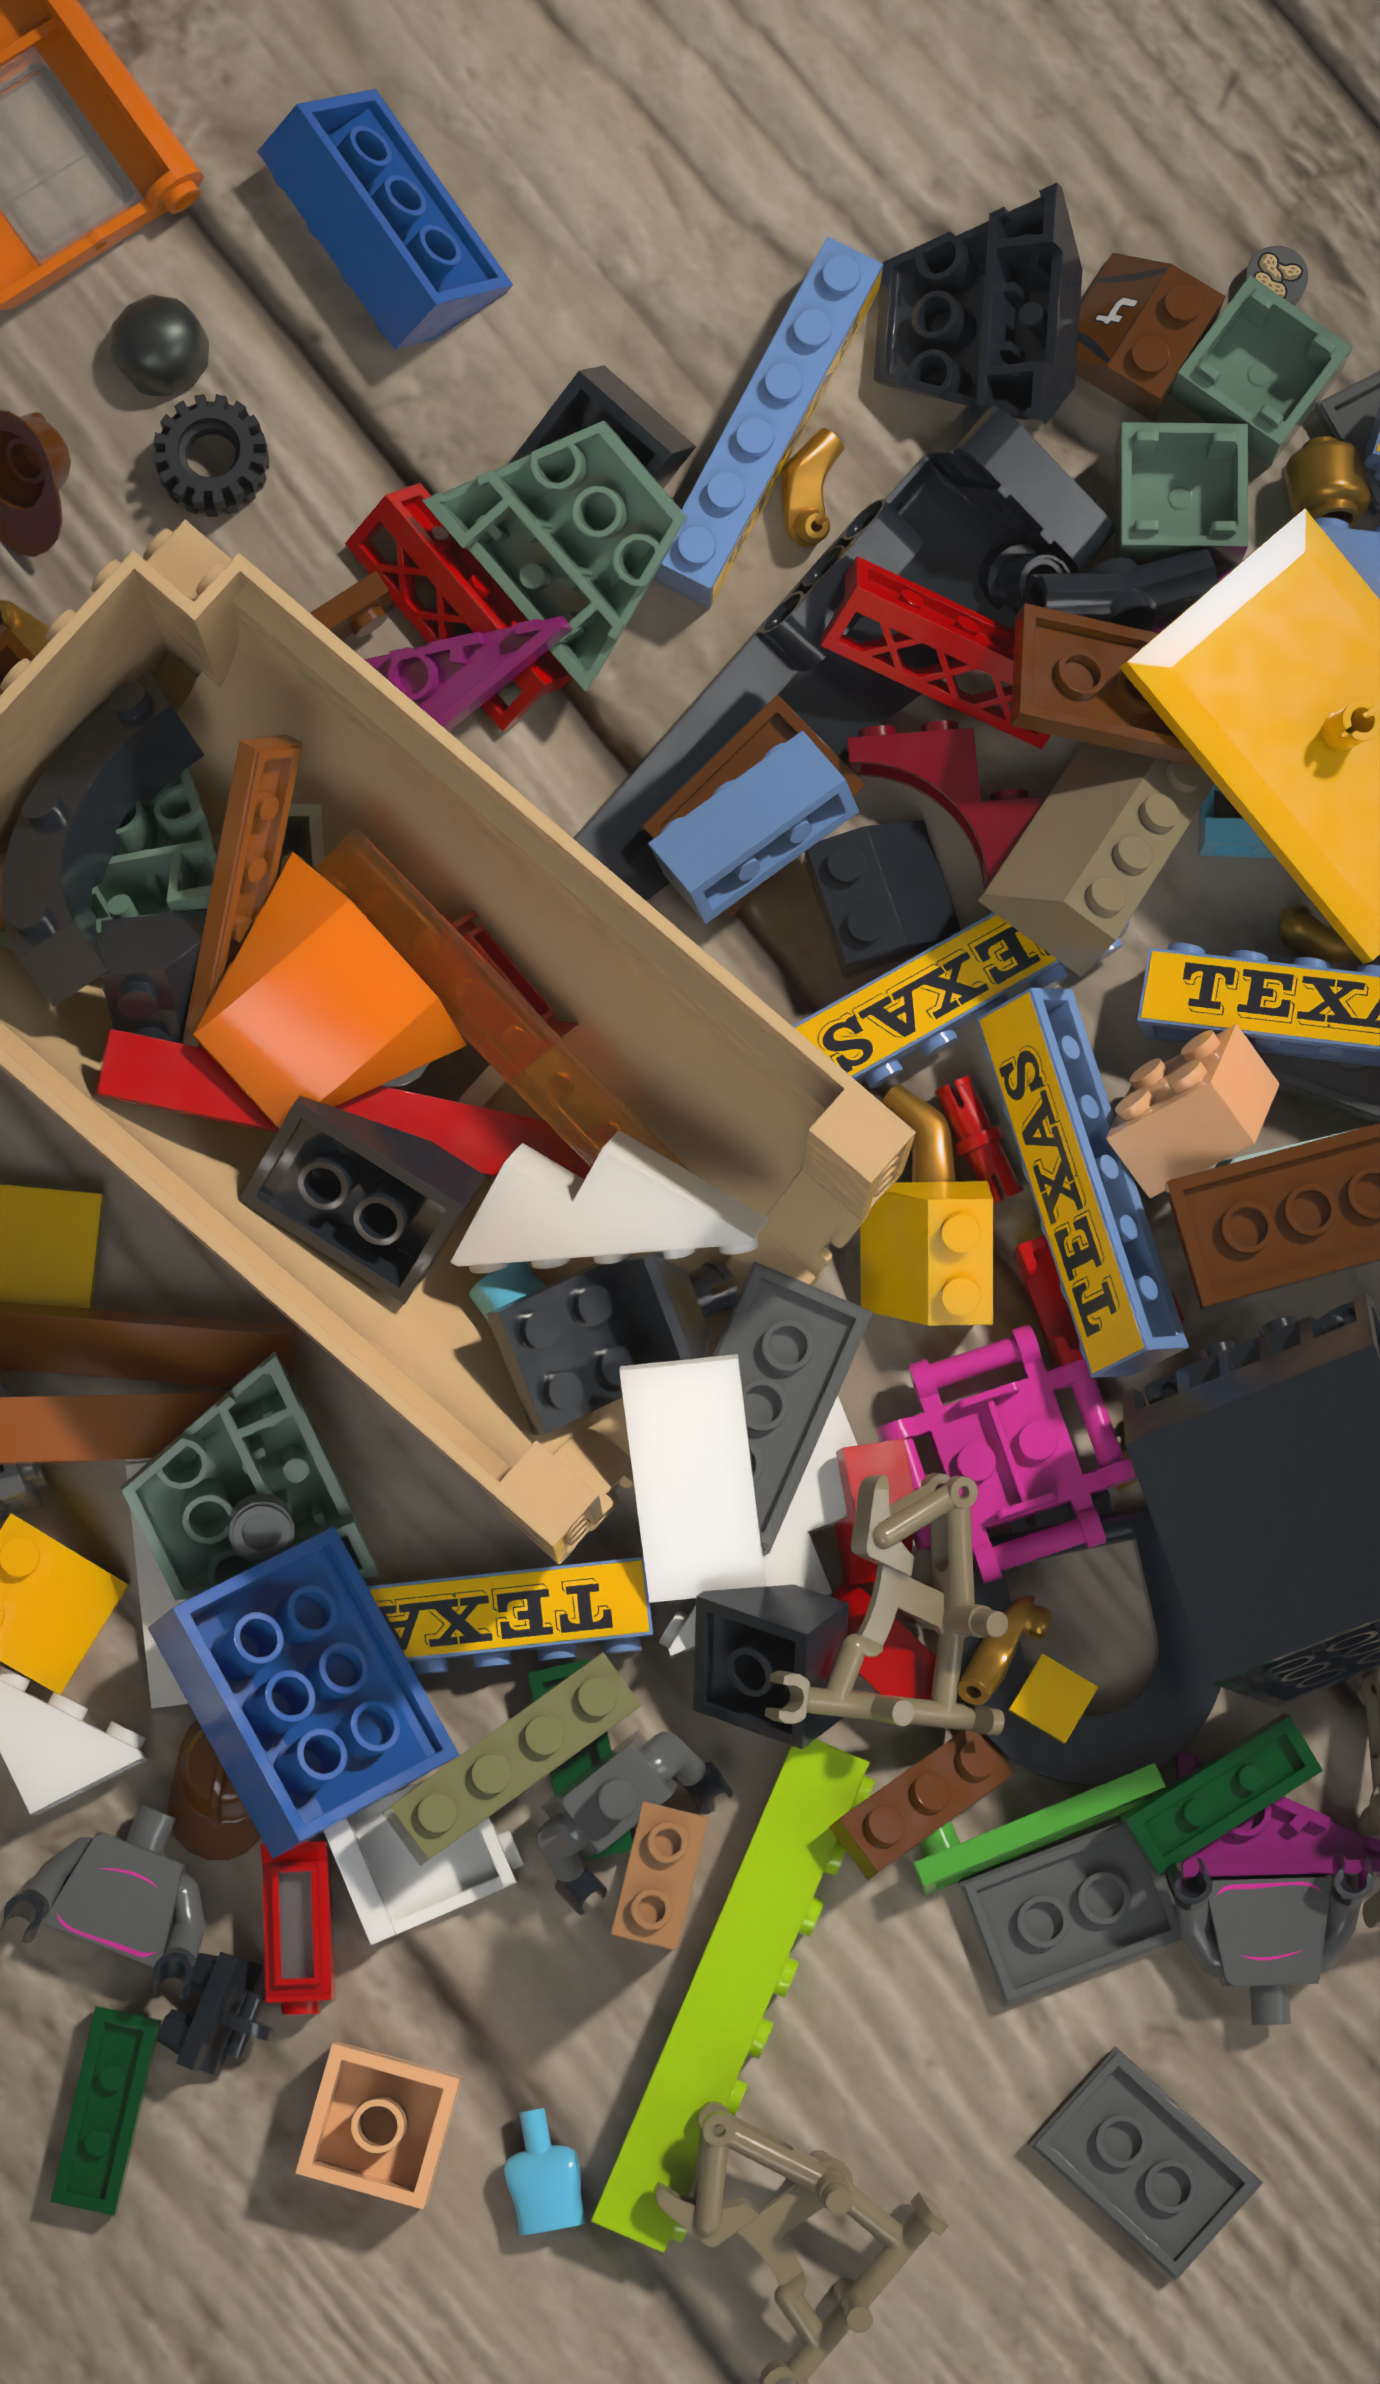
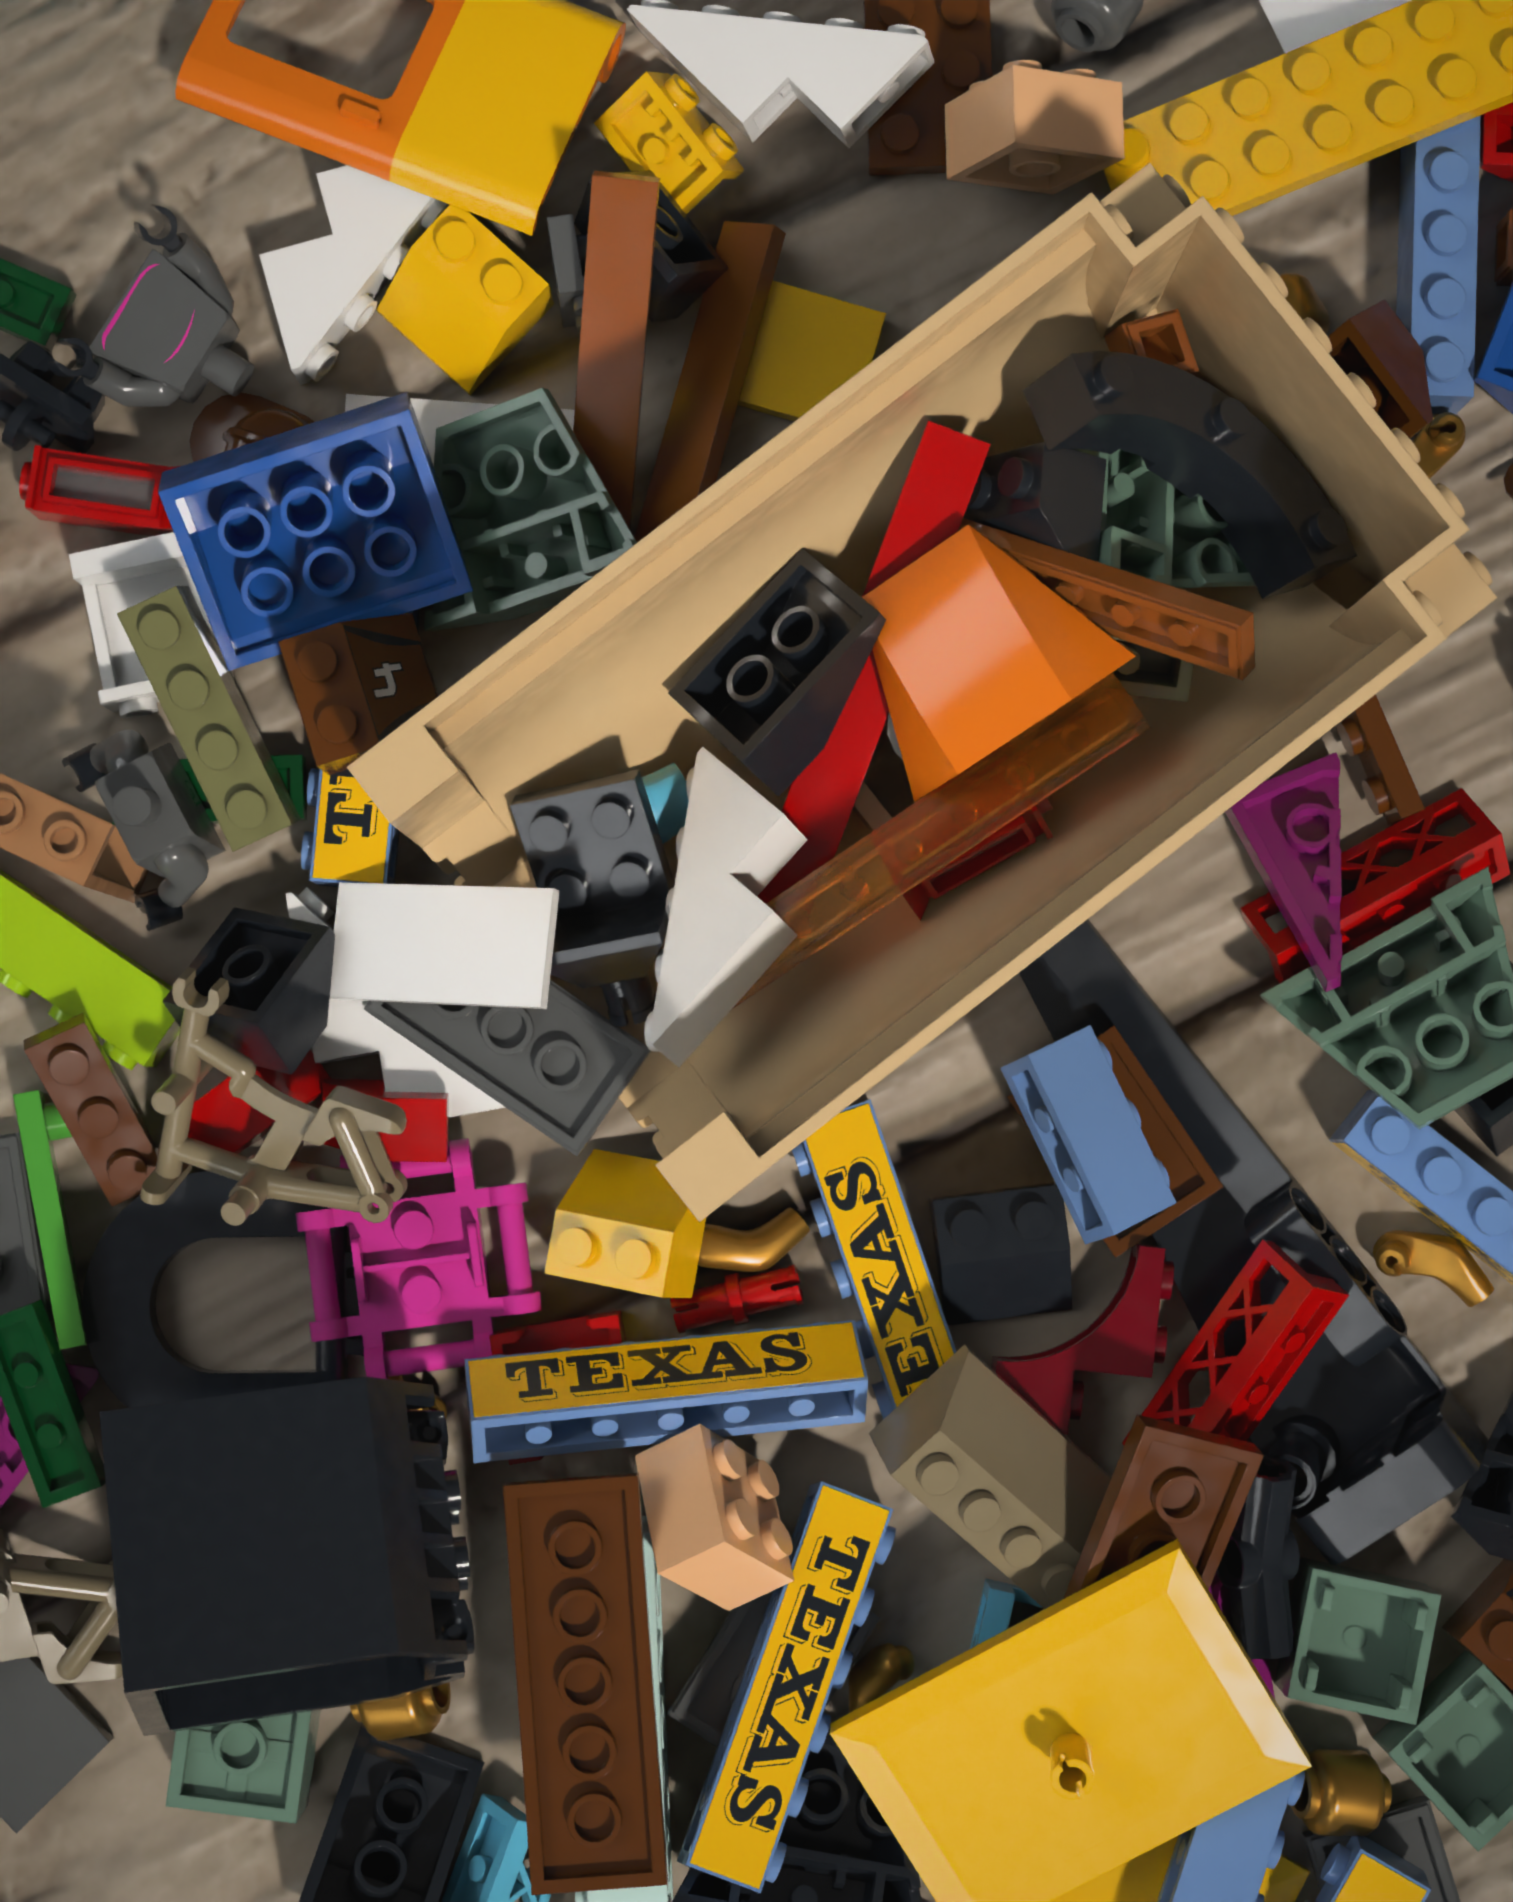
camera: 105 degrees right, 5 degrees up
dark grey tile [228,1493,294,1563] -> none
pearl gold arm [957,1595,1053,1705] -> none
yellow tile [1008,1653,1098,1744] -> none
none -> reddish brown slope [278,613,439,775]

